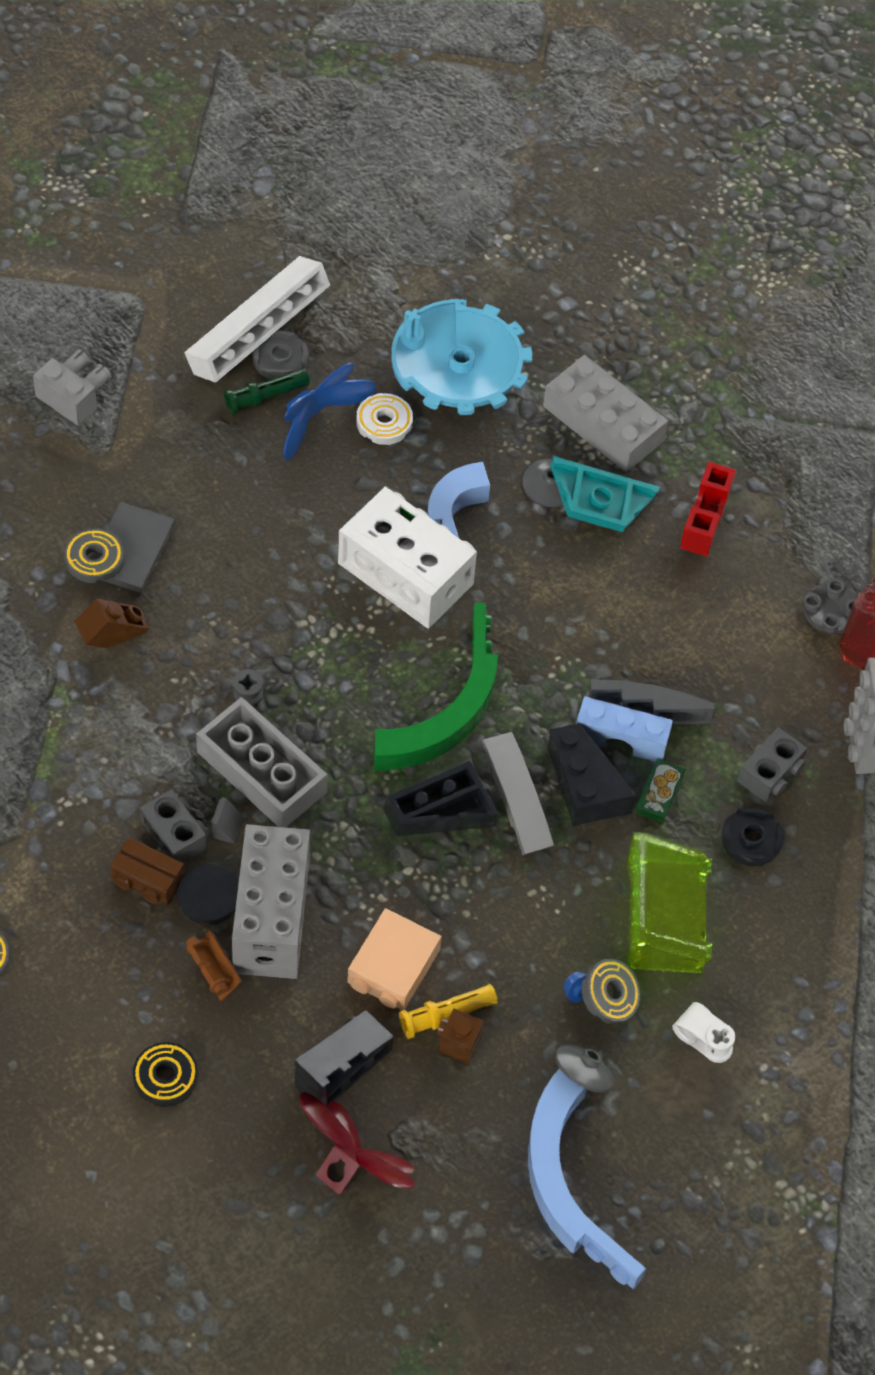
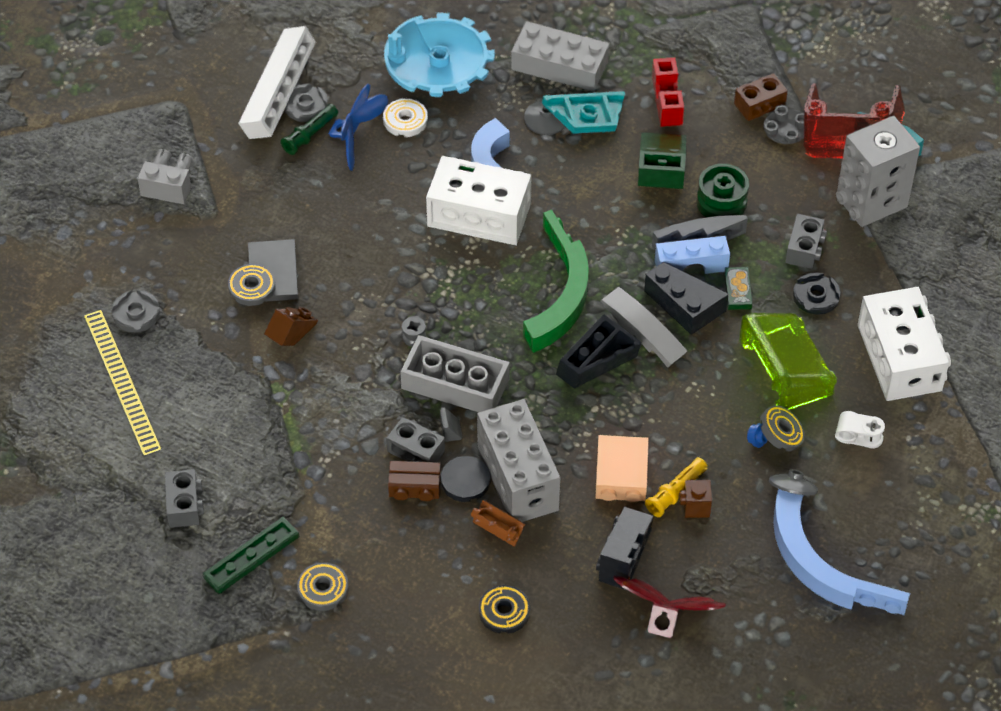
camera: 20 degrees left, 5 degrees down
none -> dark green slope [638,132,686,189]
none -> dark green wheel [697,164,749,218]
none -> reddish brown brick [734,73,788,121]
none -> white piece [858,287,951,401]

